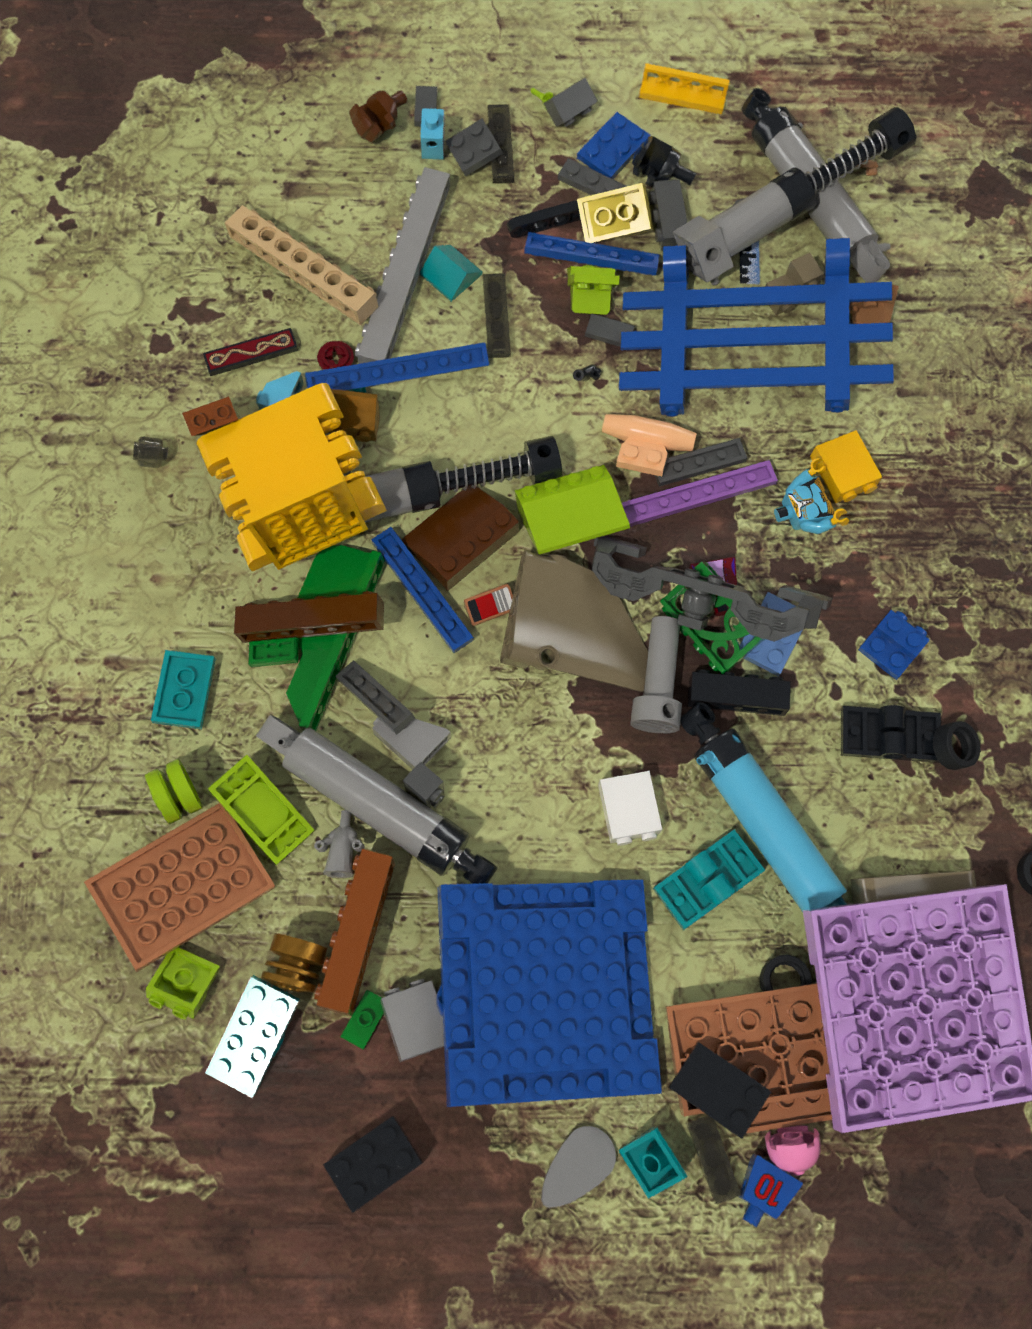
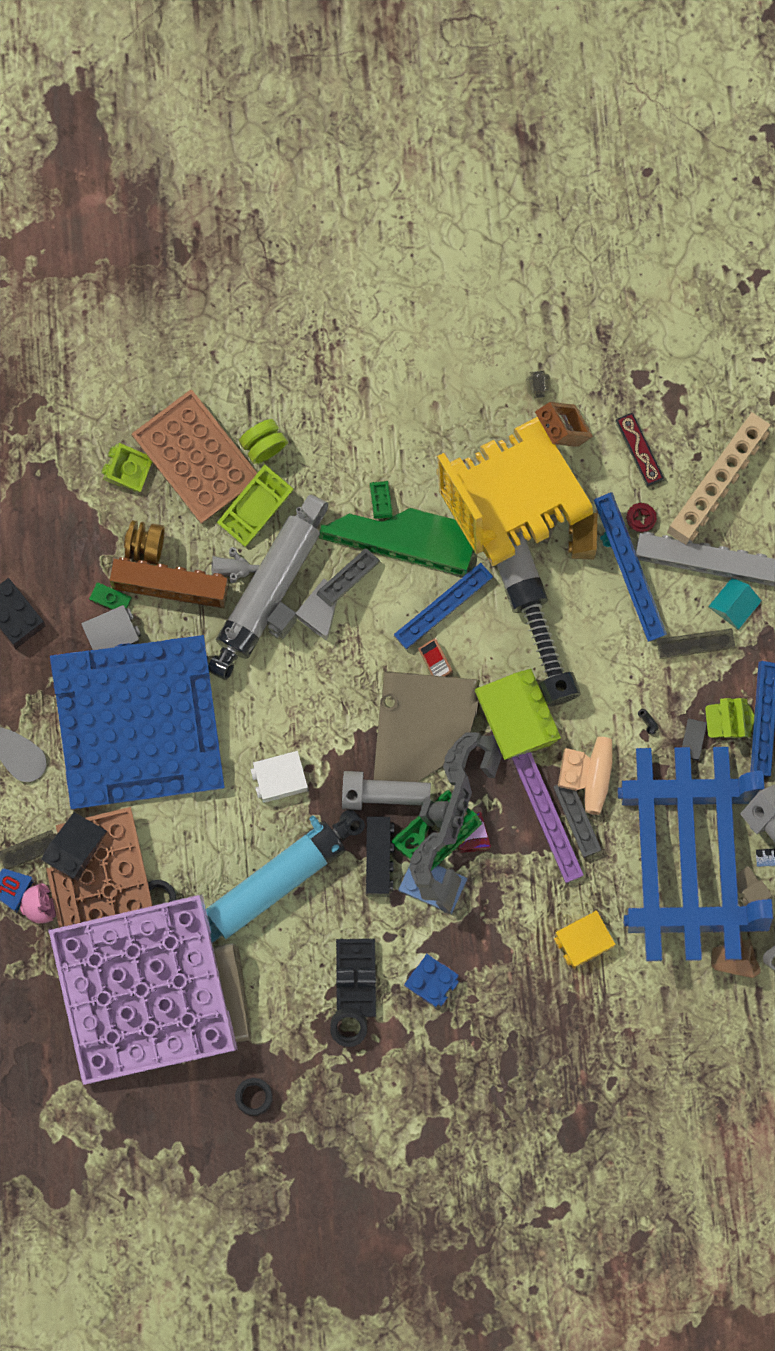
camera: 90 degrees right, 5 degrees up
teal plate [151,650,216,730] -> none
plate [205,975,300,1098] -> none
reddish brown brick [234,591,384,643] -> none
medium azure slope [256,371,304,410] -> none
reddish brown slope [401,486,519,591] -> none
teal slope [618,1127,688,1199] -> none
teal plate [653,829,765,931] -> none
medium azure torso [774,458,849,534] -> none

